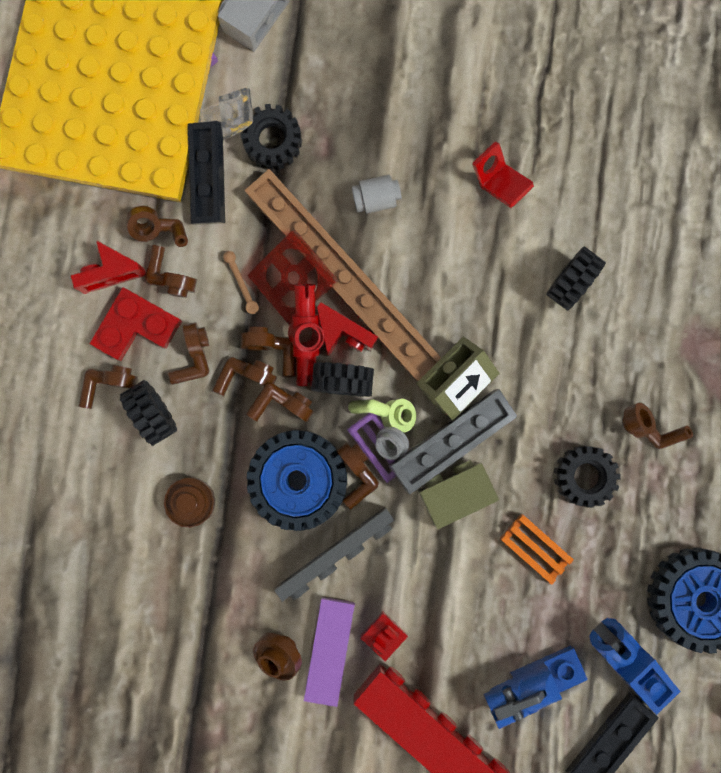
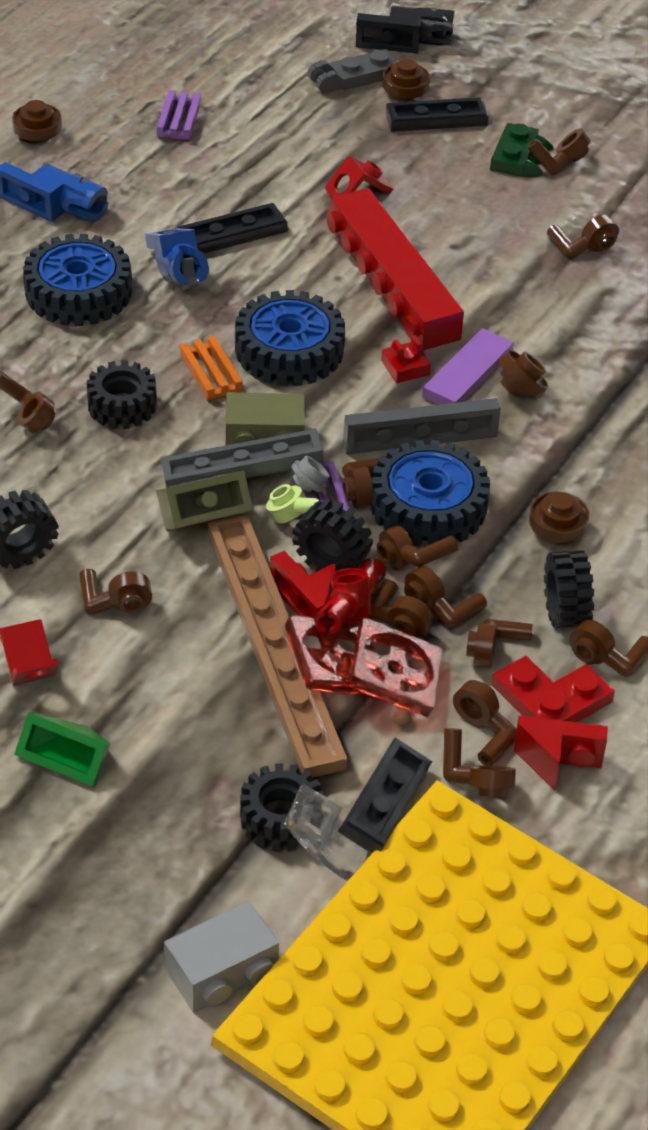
camera: 155 degrees left, 40 degrees down
light grey brick [351,174,401,214] -> none
blue plate [483,645,588,729] -> none
none -> green slope [14,712,110,787]
none -> reddish brown plate [79,569,152,614]
none -> black wheel [235,290,345,386]
none -> clear red piece [347,617,442,718]

